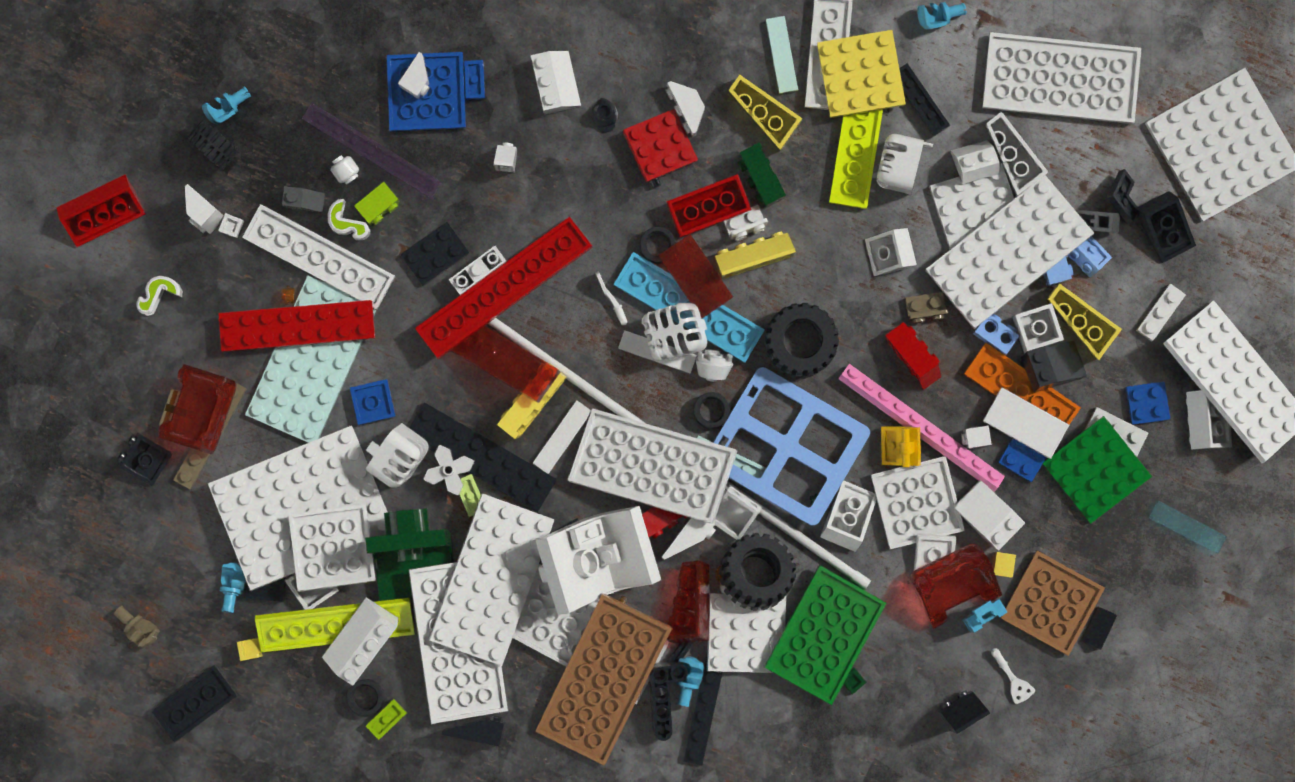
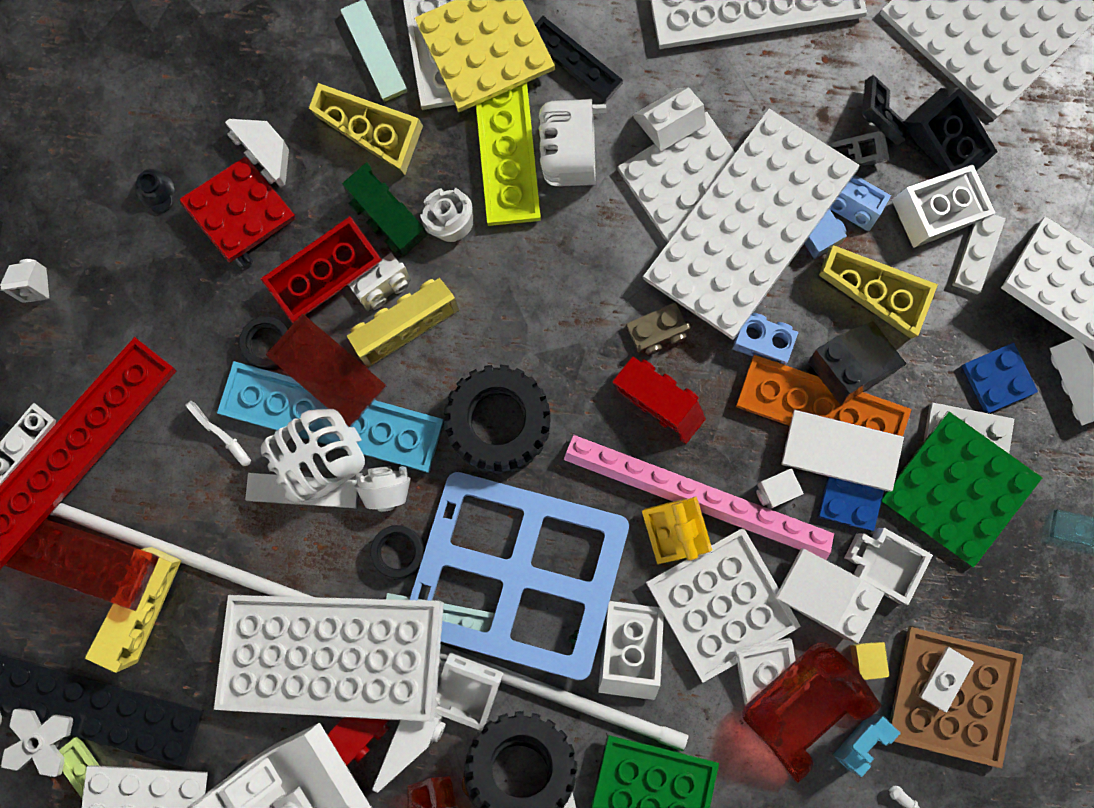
camera: 10 degrees left, 5 degrees down
white slope [531,51,581,115] -> none
white tile [533,400,591,474] -> none
white slope [865,228,917,276] -> none
white wedge [986,112,1048,197] -> none
white brick [1012,303,1064,353] -> none
black slope [1082,607,1117,650] -> none
none -> white cone [420,188,473,242]
none -> white piece [844,528,933,605]
none -> white slope [891,165,995,248]
none -> white plate [919,647,974,712]

